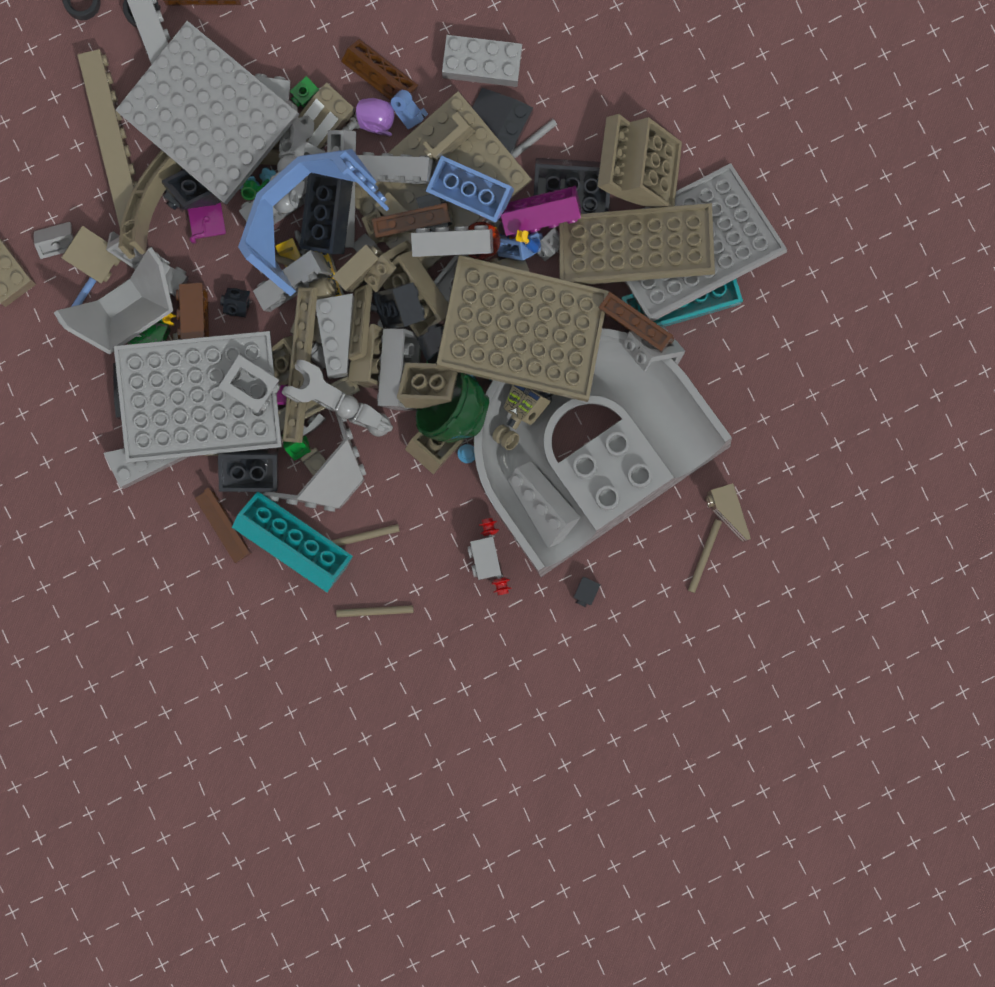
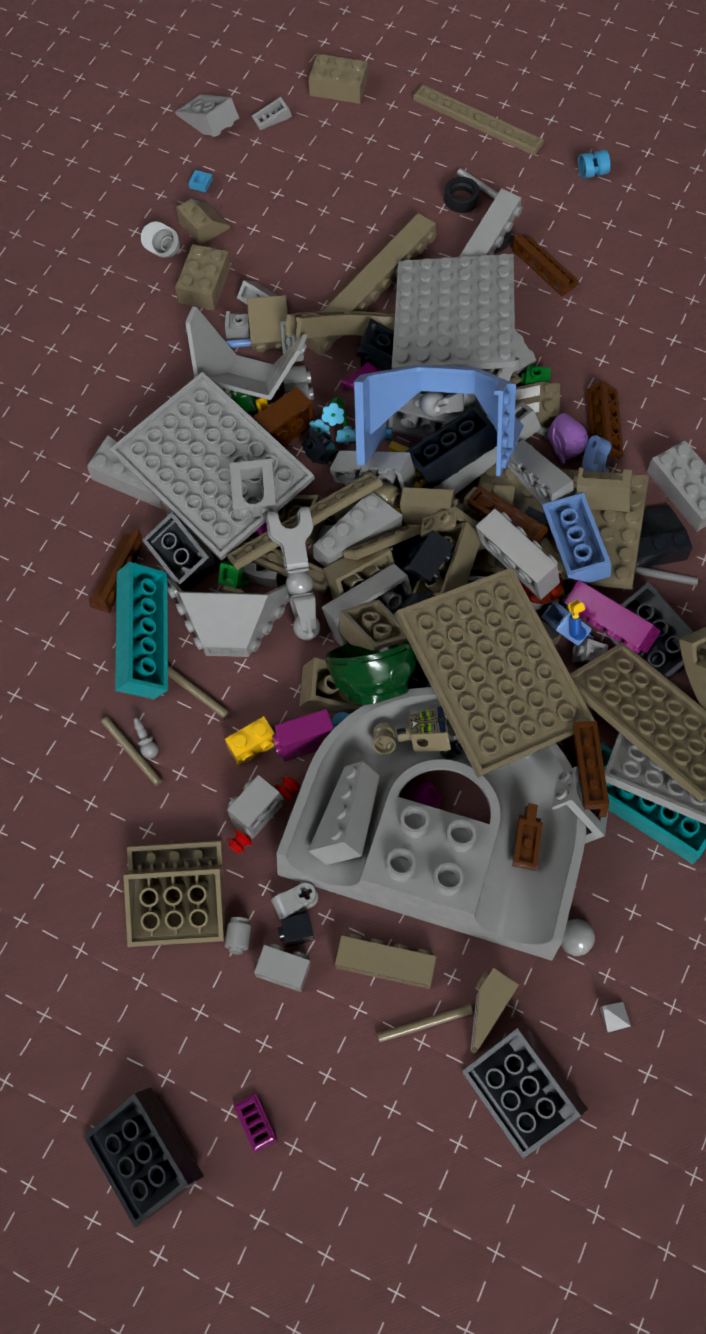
camera: 55 degrees right, 20 degrees down
none -> black slope [83,1087,204,1228]
none -> dark tan slope [123,839,225,947]
none -> light grey bar [134,718,158,759]
none -> light grey brick [224,917,251,954]
none -> light grey brick [225,311,250,339]
none -> yellow brick [225,716,275,766]
none -> magenta slope [234,1093,278,1153]
none -> light grey brick [254,944,311,992]
none -> light grey piece [271,883,319,920]
none -> magenta brick [272,709,334,762]
none -> medium azure plant [309,397,356,445]
none -> dark tan brick [335,934,436,989]
none -> magenta panel [404,781,442,809]
none -> black slope [462,1023,588,1159]
none -> reddish brown hinge [512,803,543,871]
none -> light grey hair [561,919,595,956]
none -> light grey slope [599,1002,631,1033]

